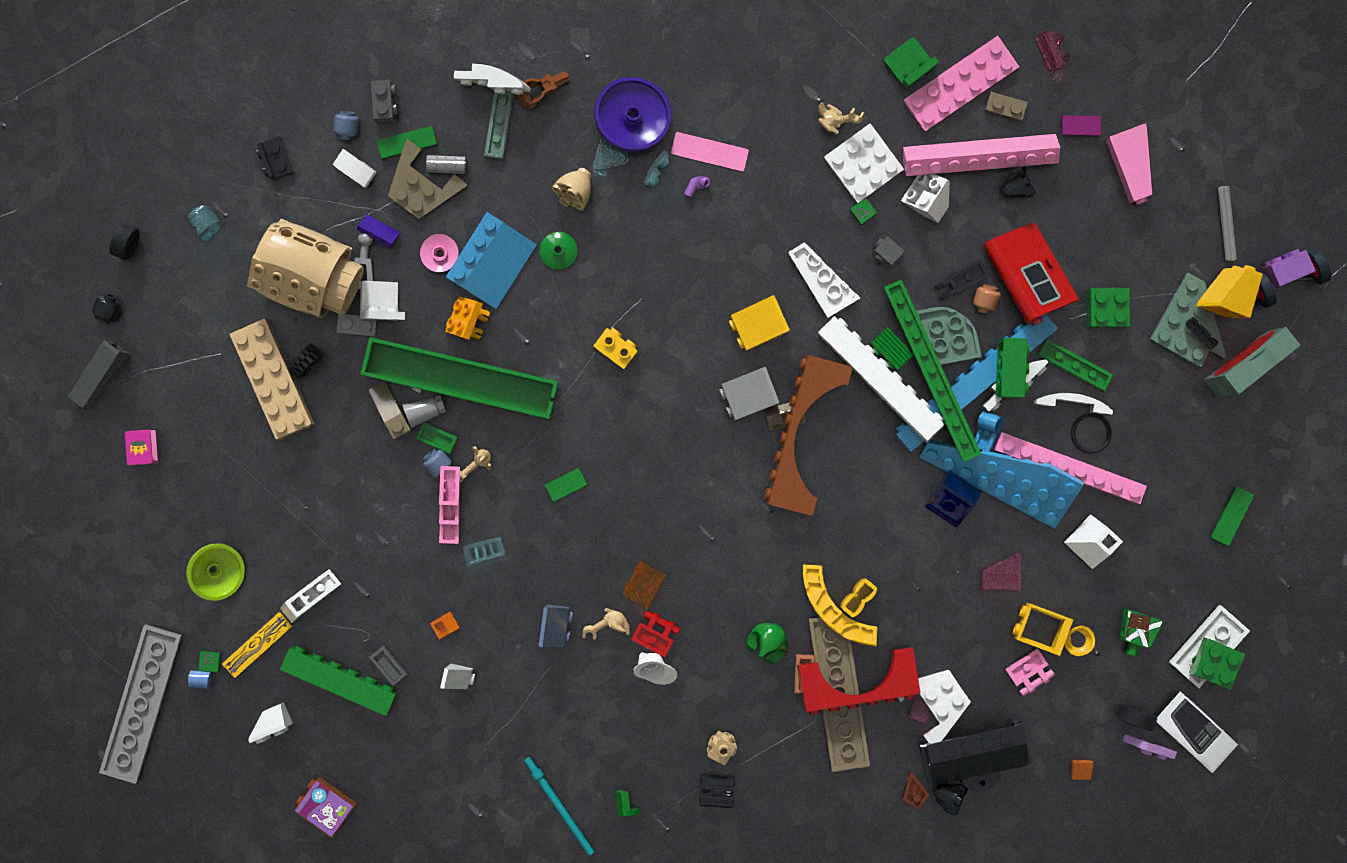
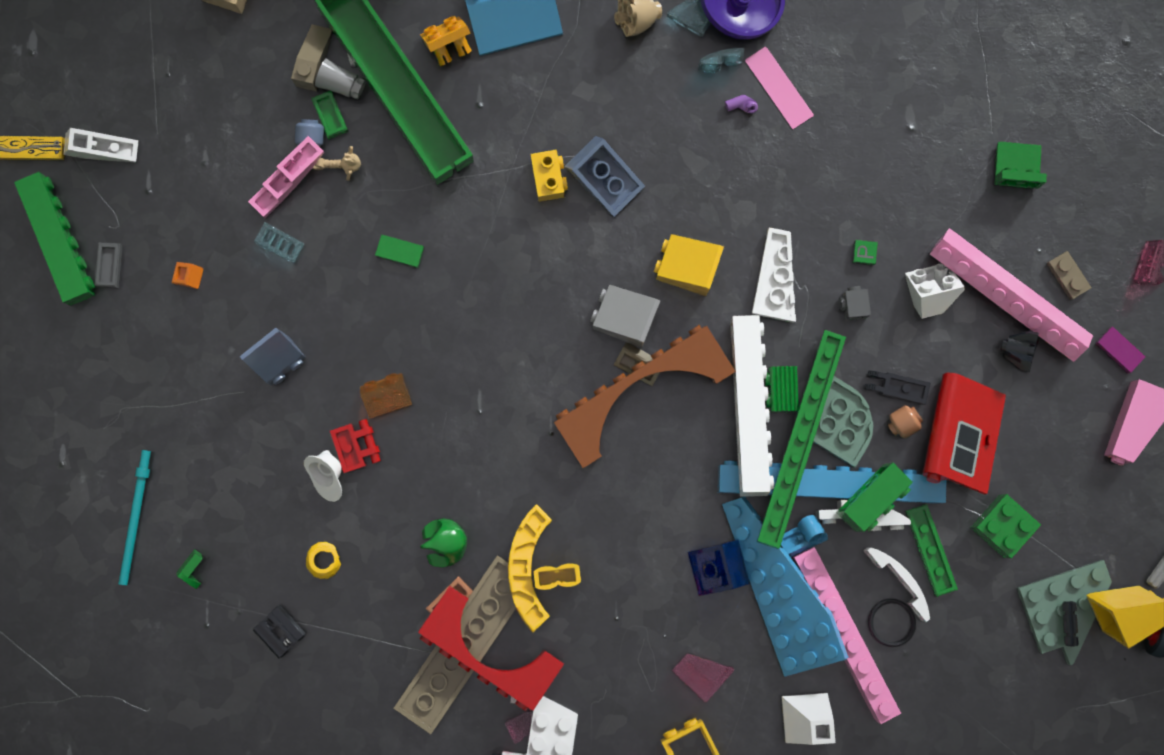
camera: 45 degrees right, 5 degrees down
lime dish [186,543,245,601] -> none
white slope [440,664,475,689] -> none
green dish [540,232,578,270] -> none
tan piece [582,608,630,639] -> none
tan brick [707,730,737,765] -> none
tan piece [818,102,865,134] -> none
white plate [824,124,904,204] -> none
bright pink plate [903,36,1019,132] -> none
sand green tile [1204,327,1300,398] -> none
none -> yellow piece [306,542,341,579]
none -> sand blue slope [564,136,645,217]

